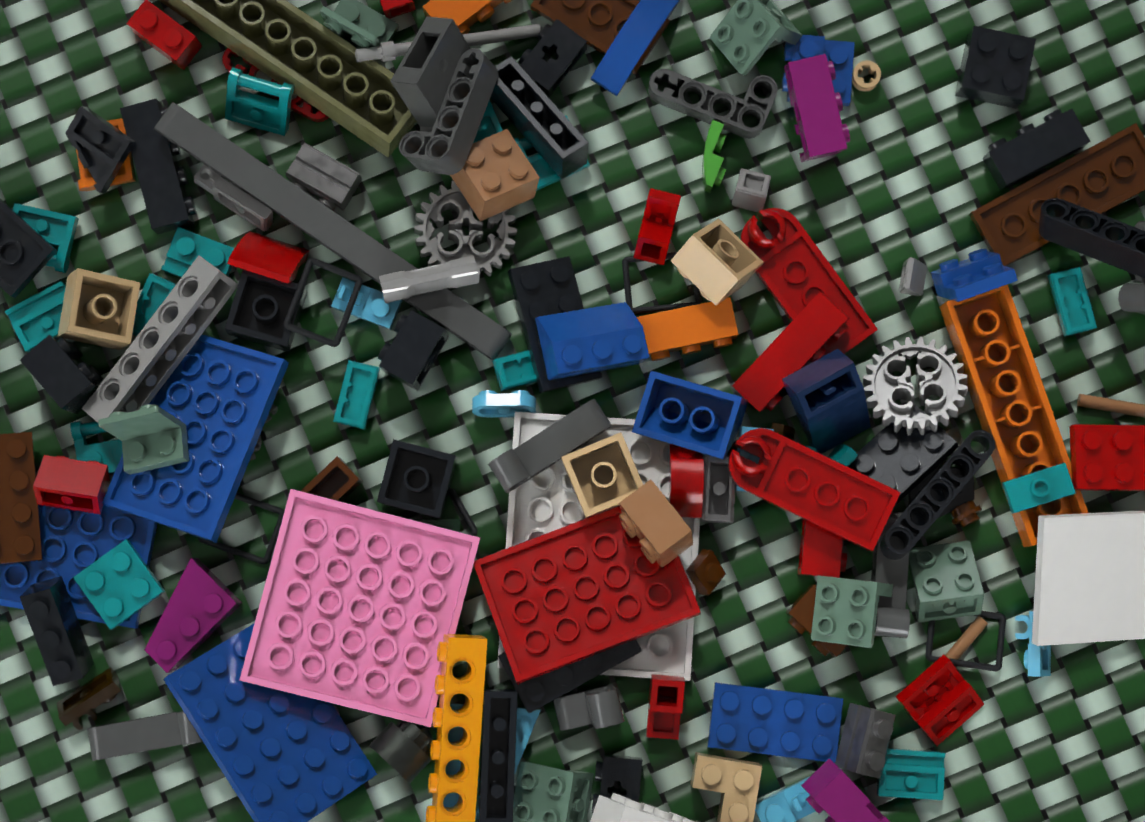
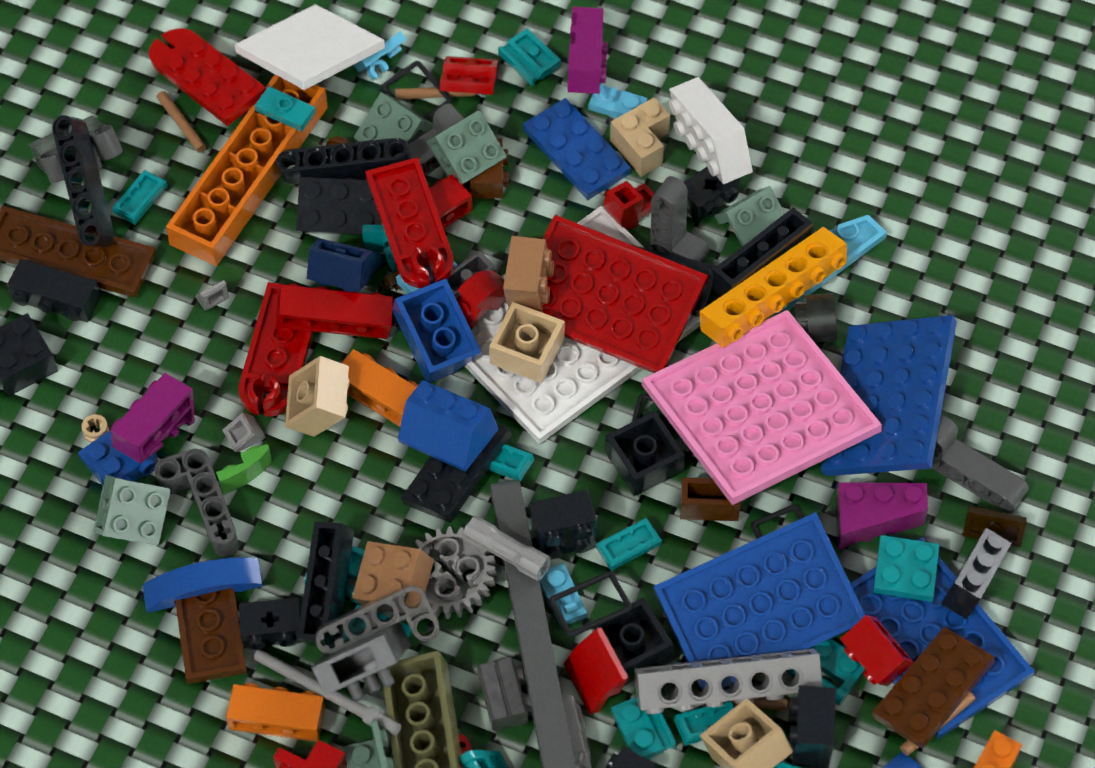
camera: 135 degrees left, 25 degrees down
sand green bracket [98,404,189,475] -> none
medium azure plate [472,390,536,418] -> none
dark grey beam [488,399,612,493] -> none
black piece [622,252,702,314] -> none
red brick [633,188,681,265] -> none
flat silver brick [835,703,896,778] -> none
light grey gear [863,337,968,435] -> none
blue plate [930,249,1018,302] -> none

